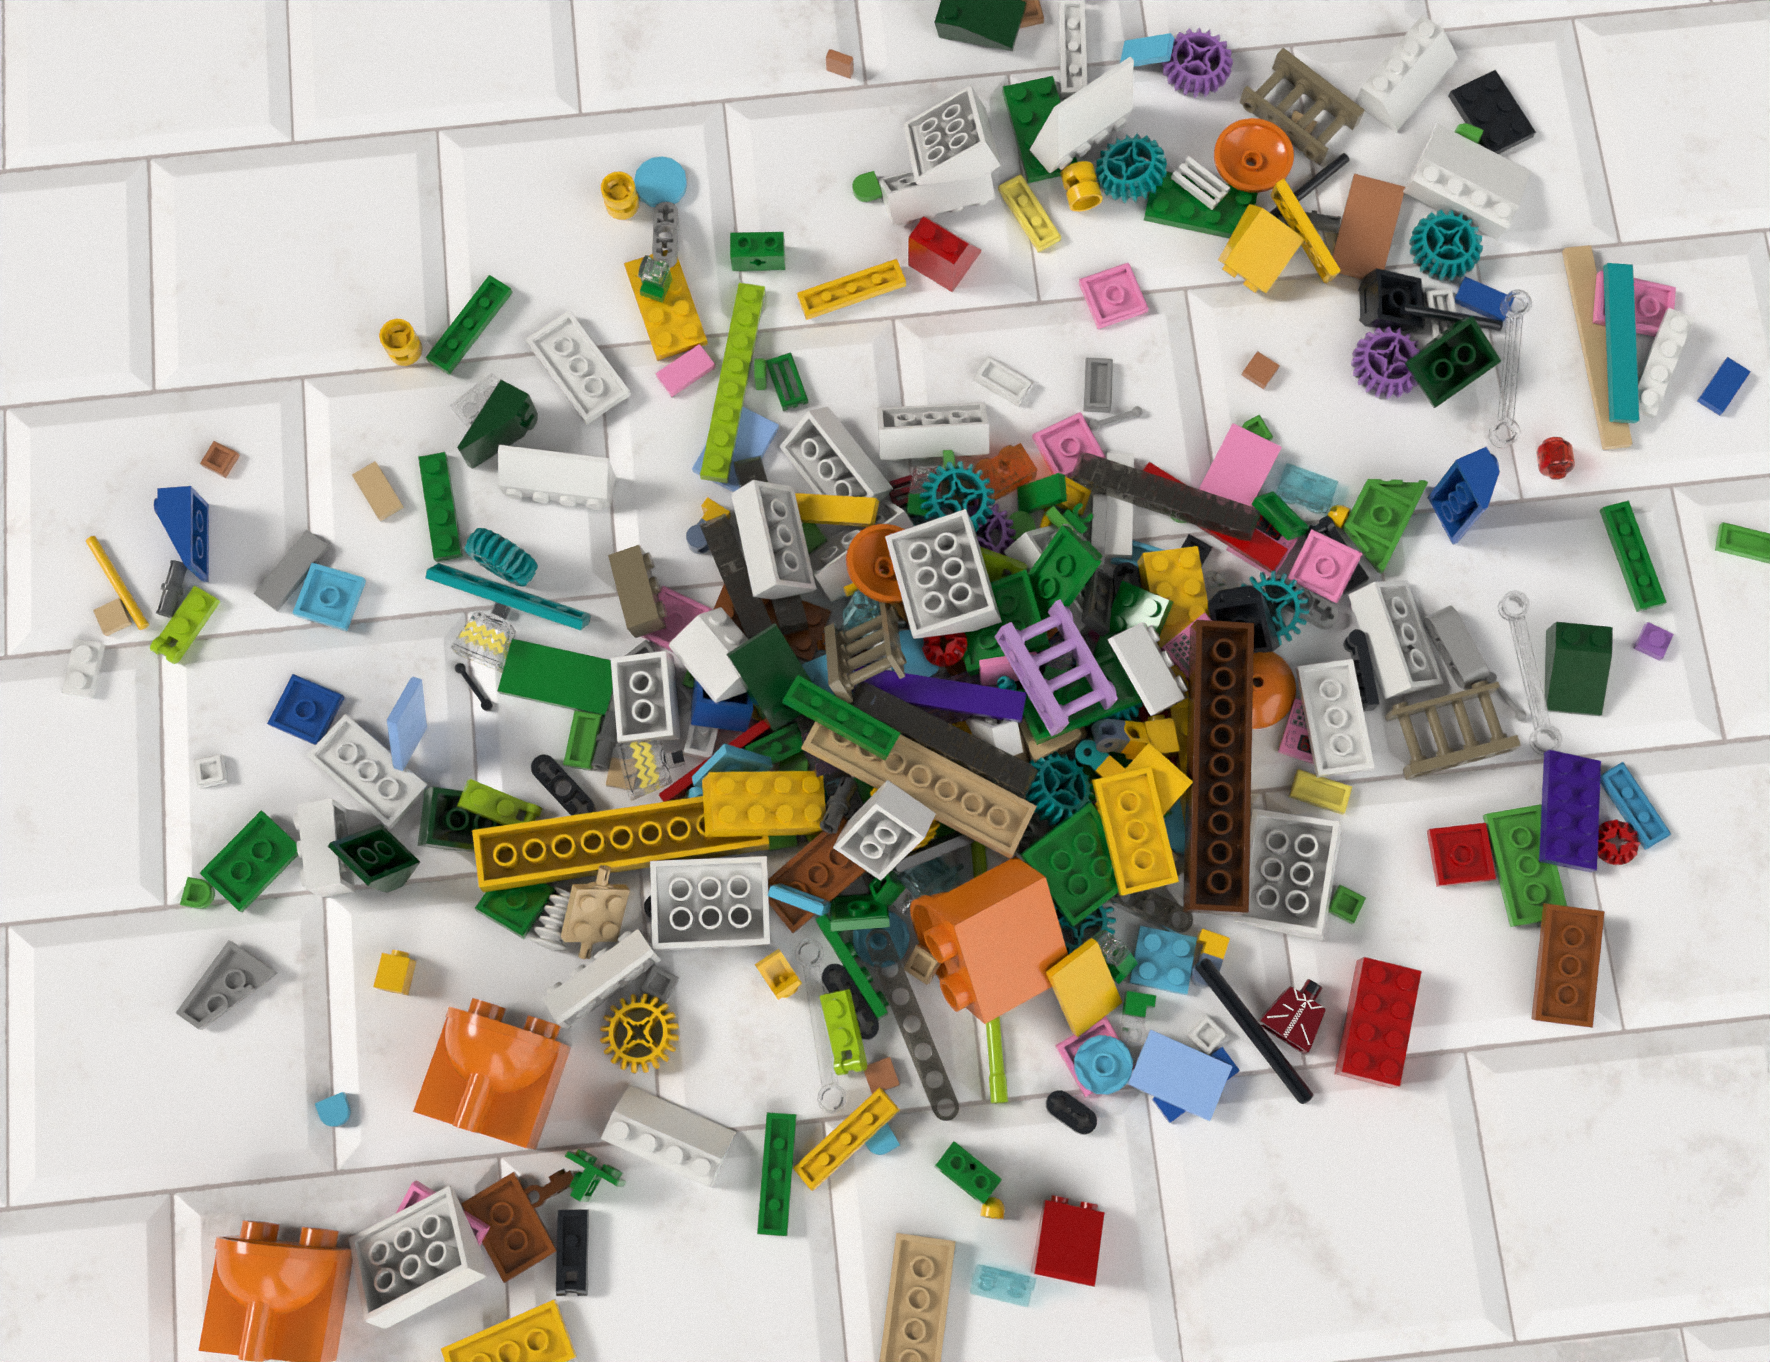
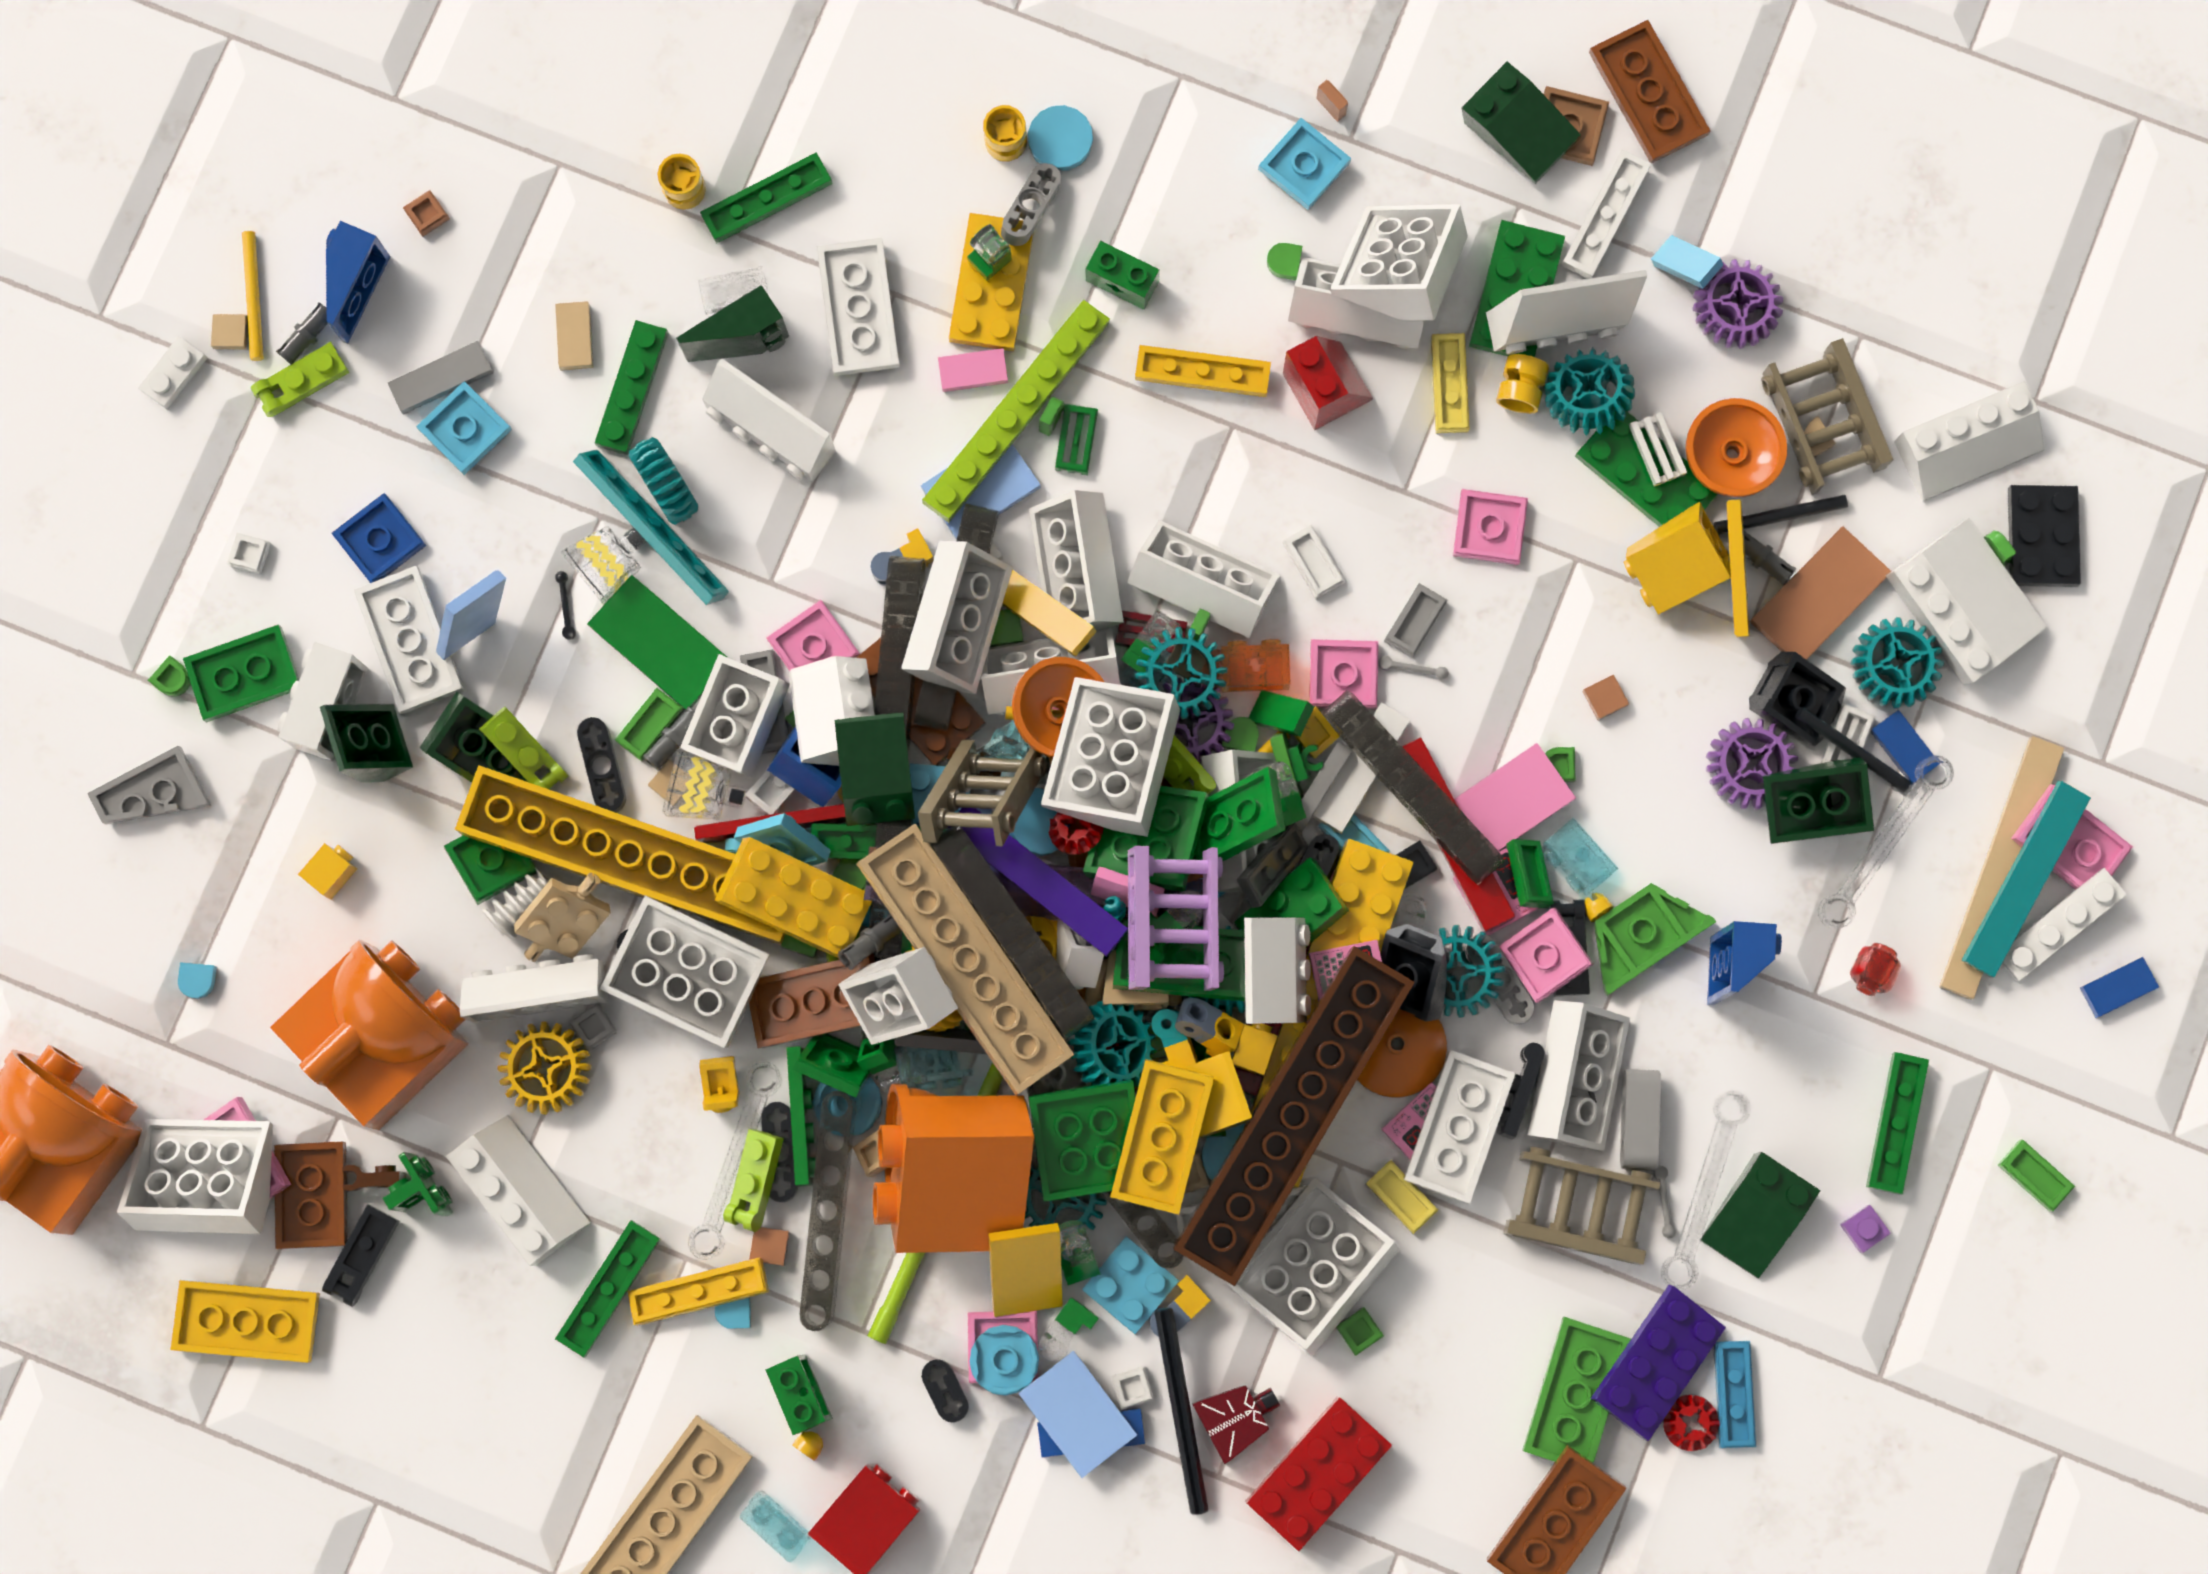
camera: 30 degrees right, 5 degrees up
dark tan brick [608,545,668,638] -> none
medium azure tile [768,883,832,916] -> none
green plate [782,675,901,760] -> none
red plate [1427,823,1496,887] -> none
none -> medium azure plate [1258,118,1351,210]

